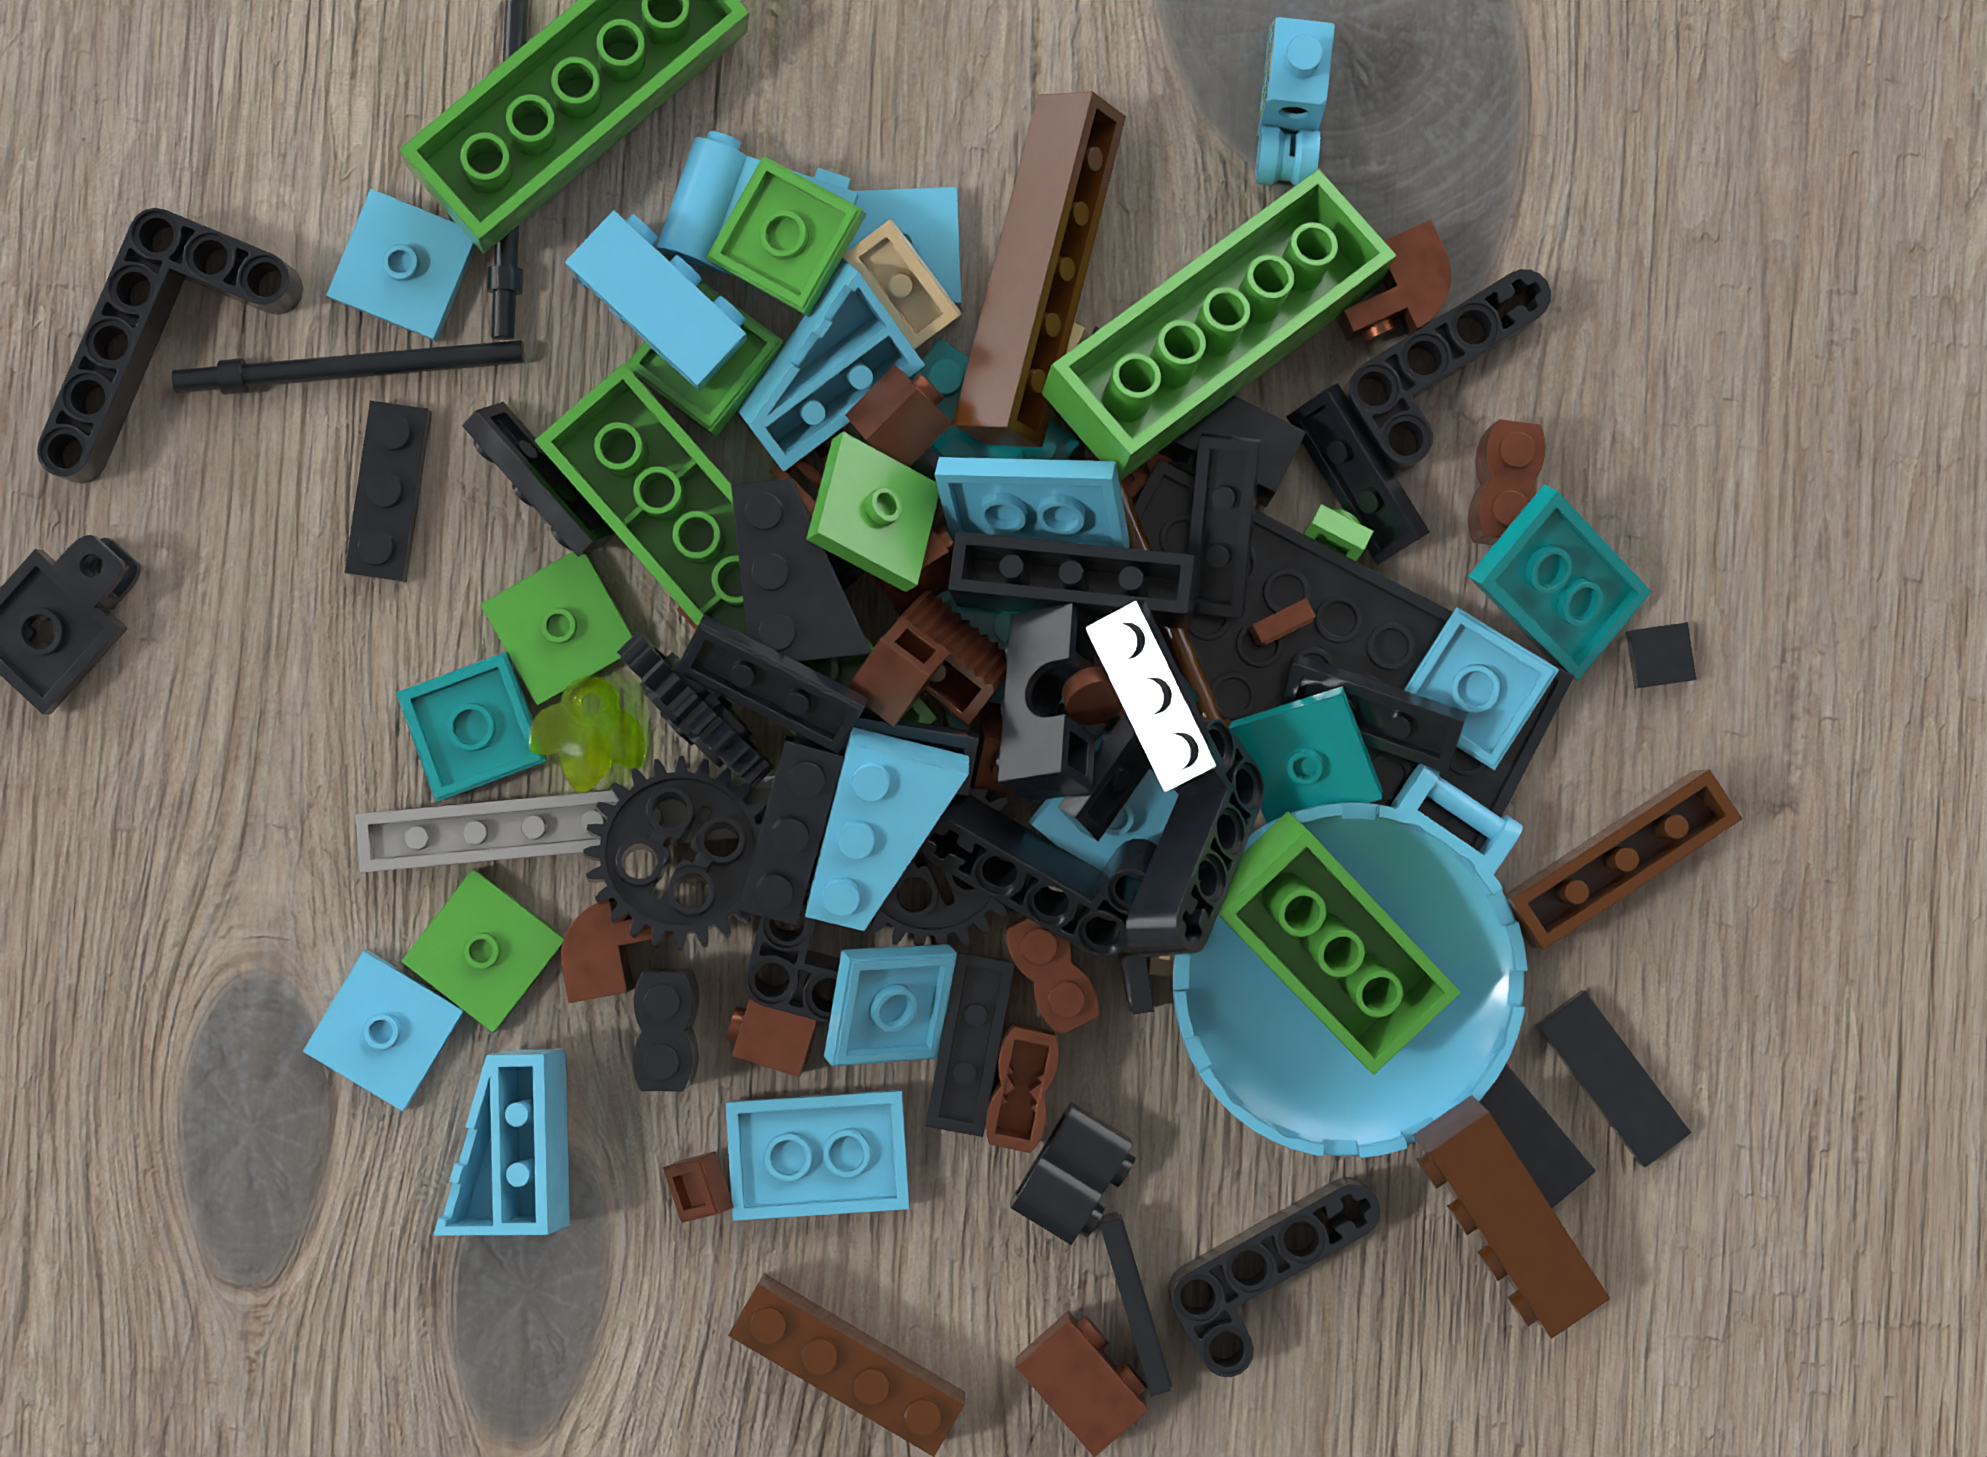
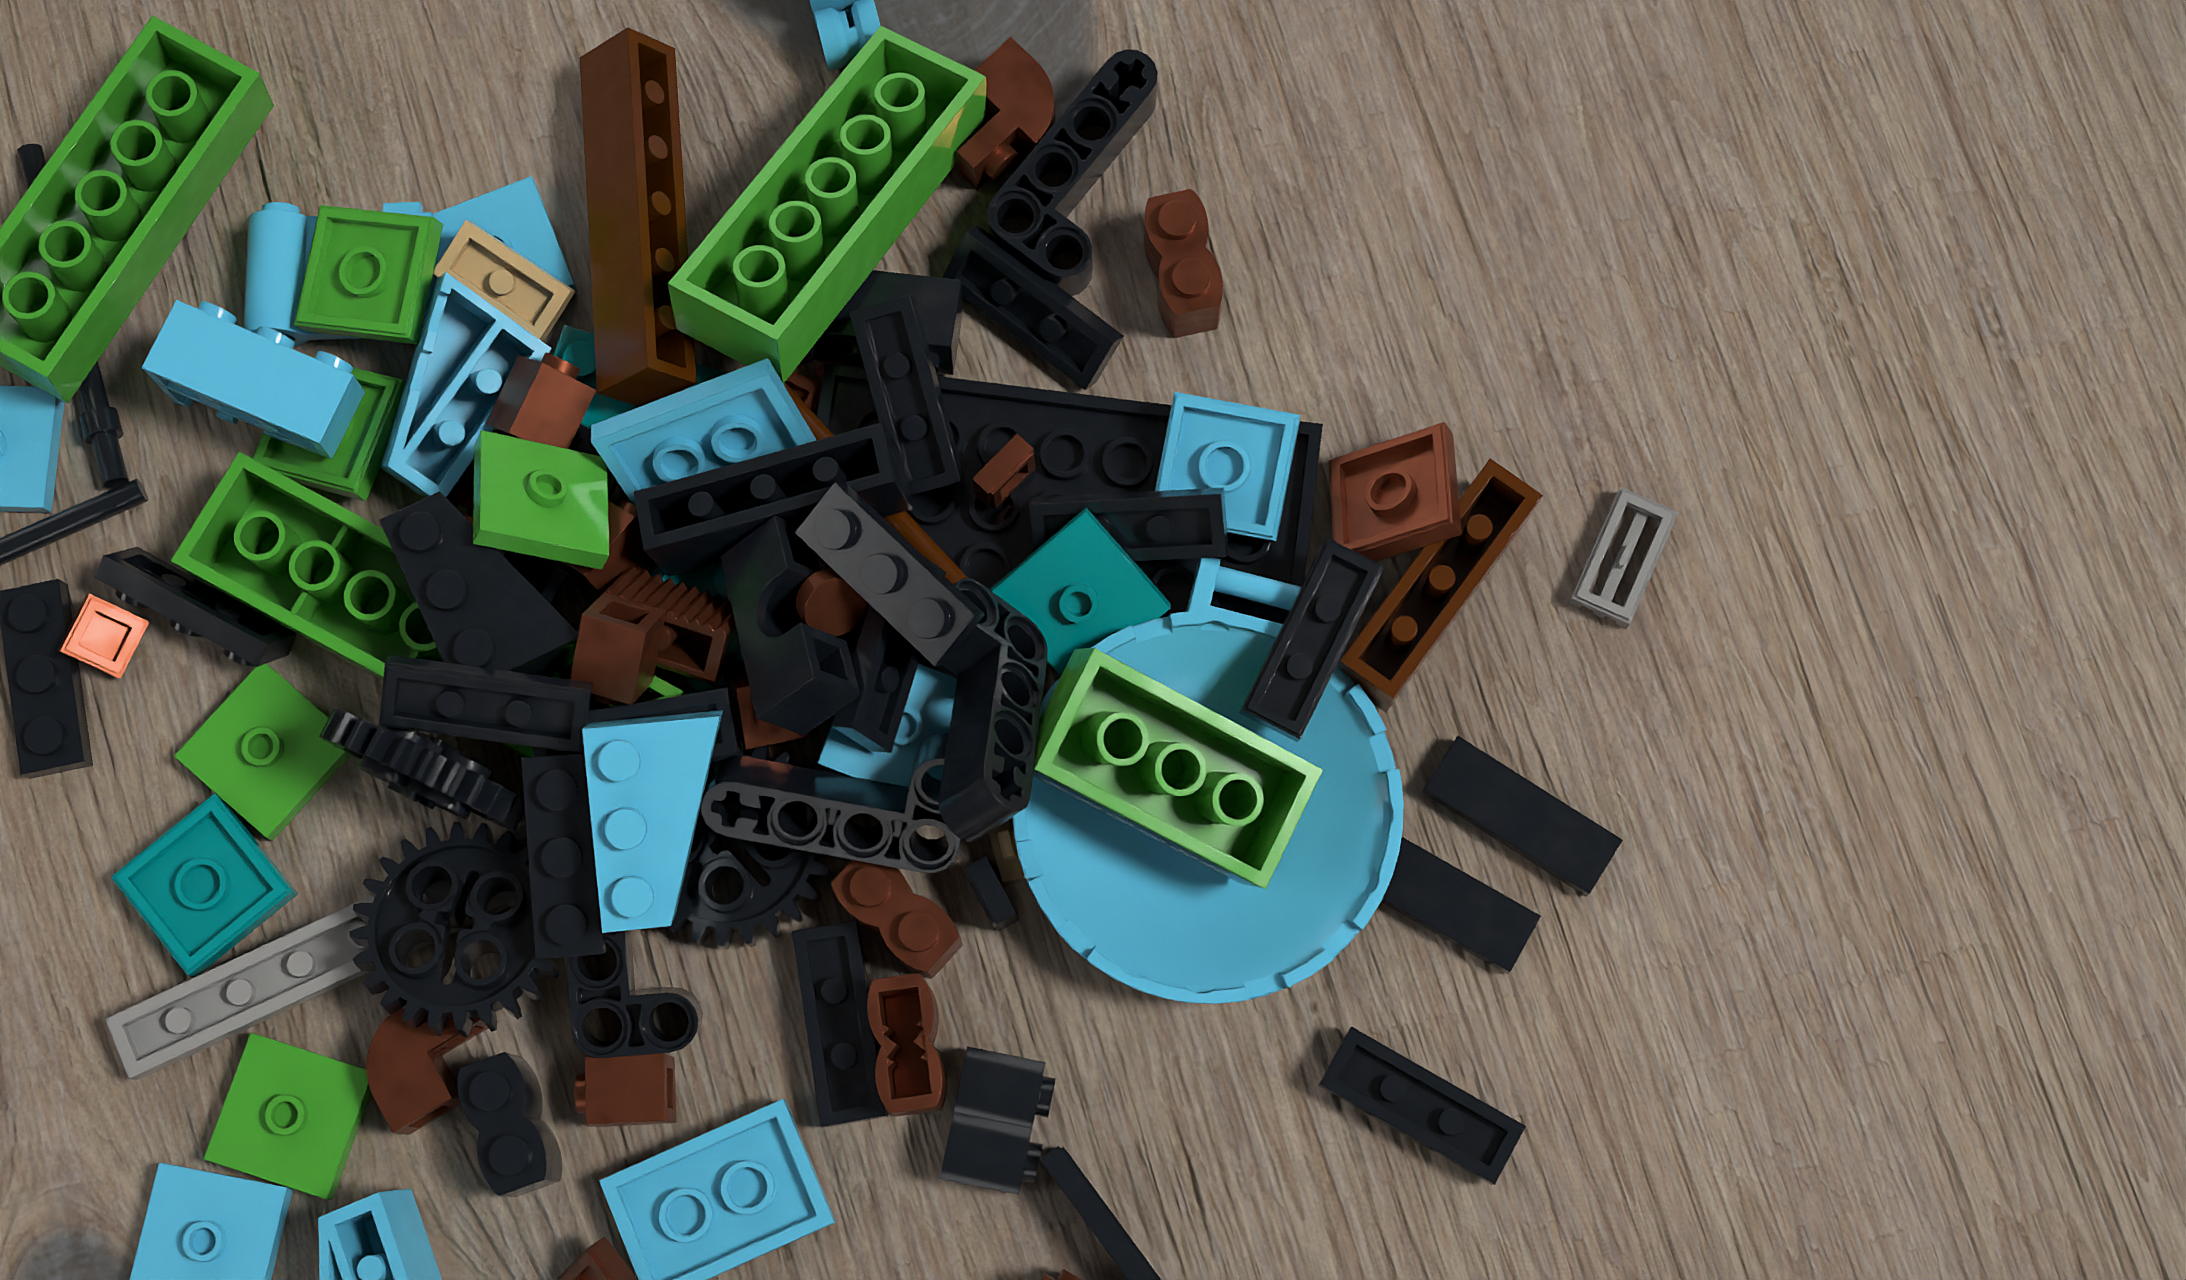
camera: 20 degrees left, 10 degrees down
clear neon green plate [529,676,645,793] -> none
medium azure plate [824,944,957,1066] -> none
black beam [1168,1177,1380,1377] -> none
bright green plate [1303,504,1373,561] -> none
reddish brown brick [1413,1095,1610,1339] -> none
teal plate [1468,484,1652,681] -> none
black tile [1626,622,1696,689] -> none
none -> tile [57,594,149,679]
none -> black tile [1239,538,1384,742]
none -> black plate [1318,1026,1526,1185]
none -> copper tile [1329,422,1462,562]
none -> light grey tile [1568,487,1679,629]

